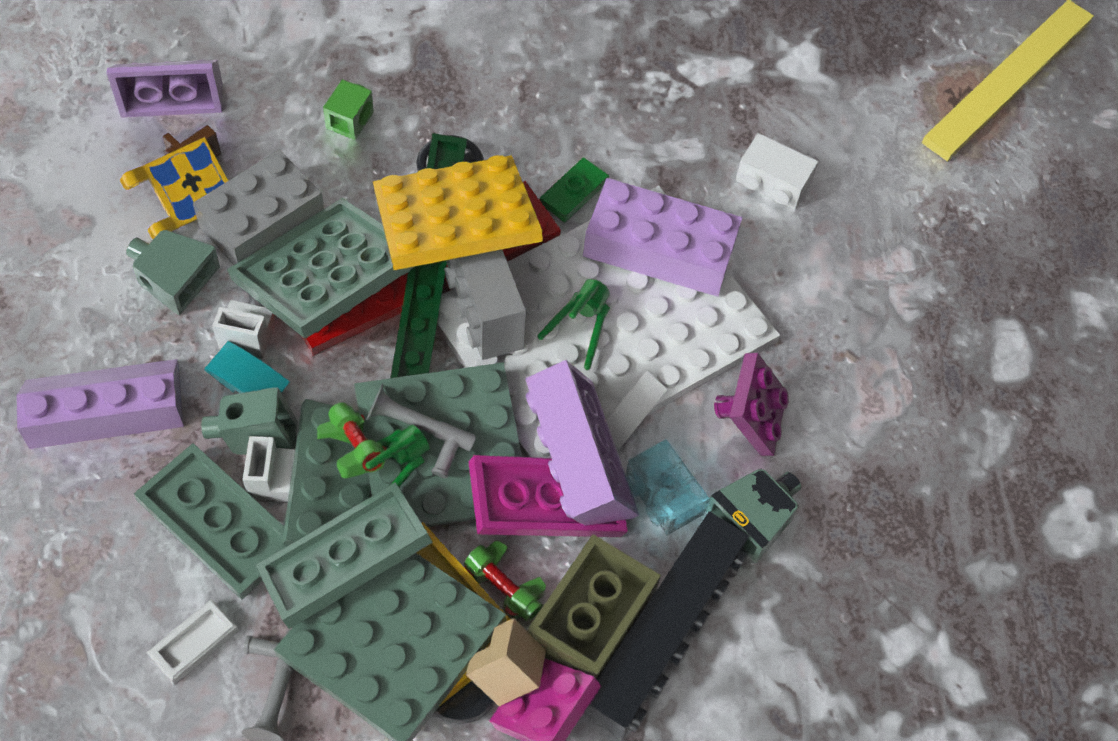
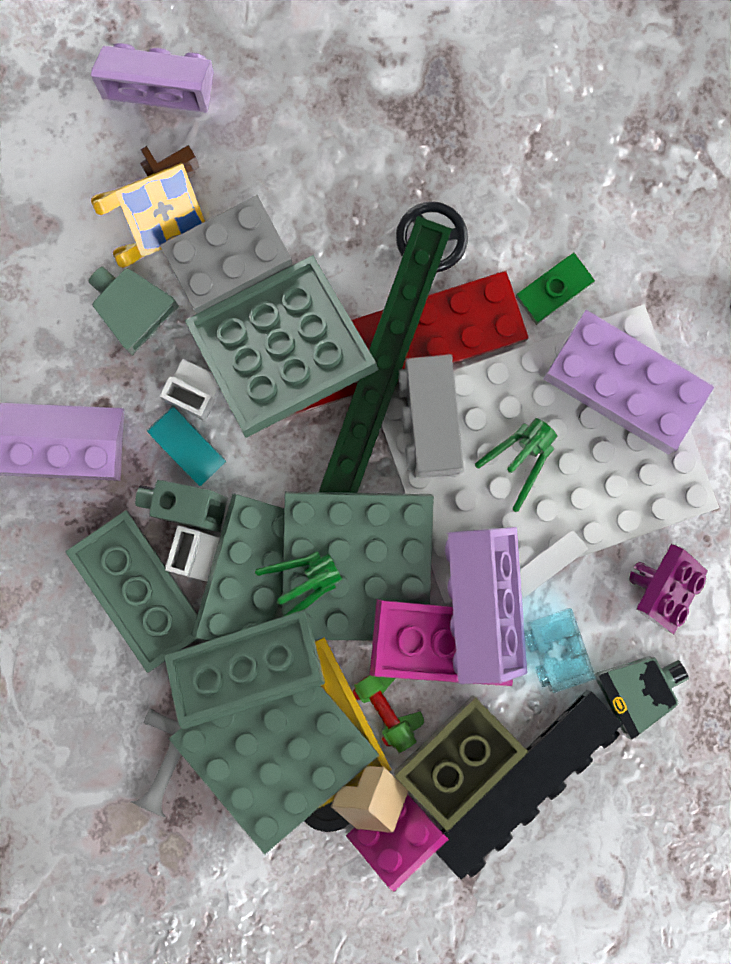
camera: 15 degrees right, 25 degrees up
white tile [147,599,239,685] -> none
bright green piece [317,402,387,478] -> none
bright green brick [323,79,374,140] -> none
light grey piece [366,383,476,478] -> none
yellow plate [373,155,543,270] -> none

